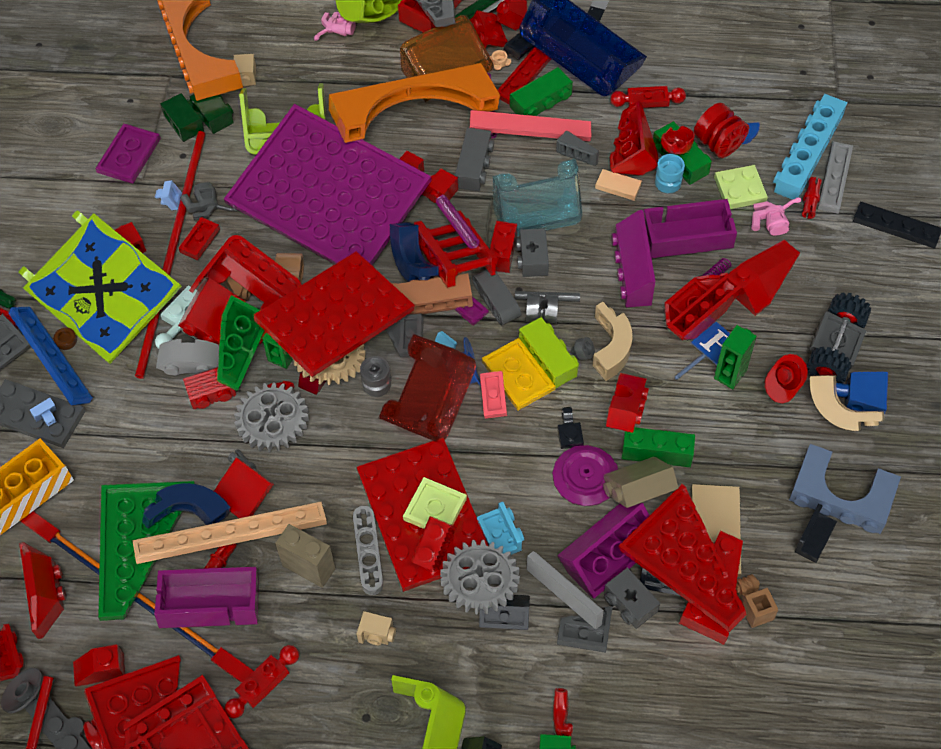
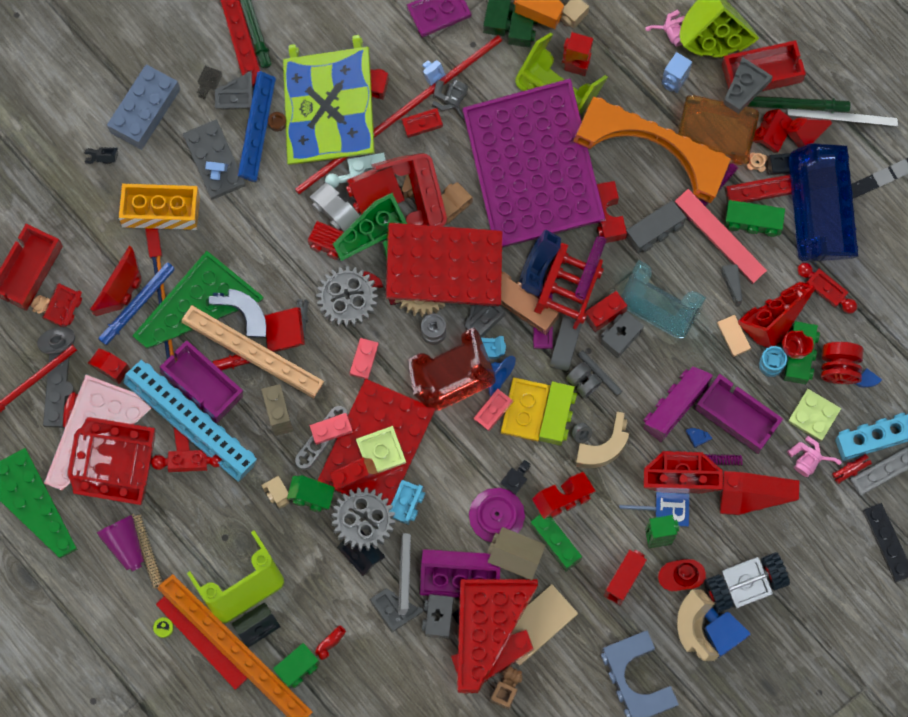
camera: 45 degrees right, 15 degrees up
black panel [795,503,837,563] -> none
none -> blue axle [99,263,175,345]
none -> medium azure brick [123,360,257,482]
none -> green brick [287,475,335,512]
none -> coral plate [310,413,353,445]
none -> coral plate [350,338,379,380]
none -> red arch [562,32,593,76]
none -> red brick [604,550,647,606]
none -> light blue brick [661,52,692,93]
none -> blue tile [686,428,712,448]

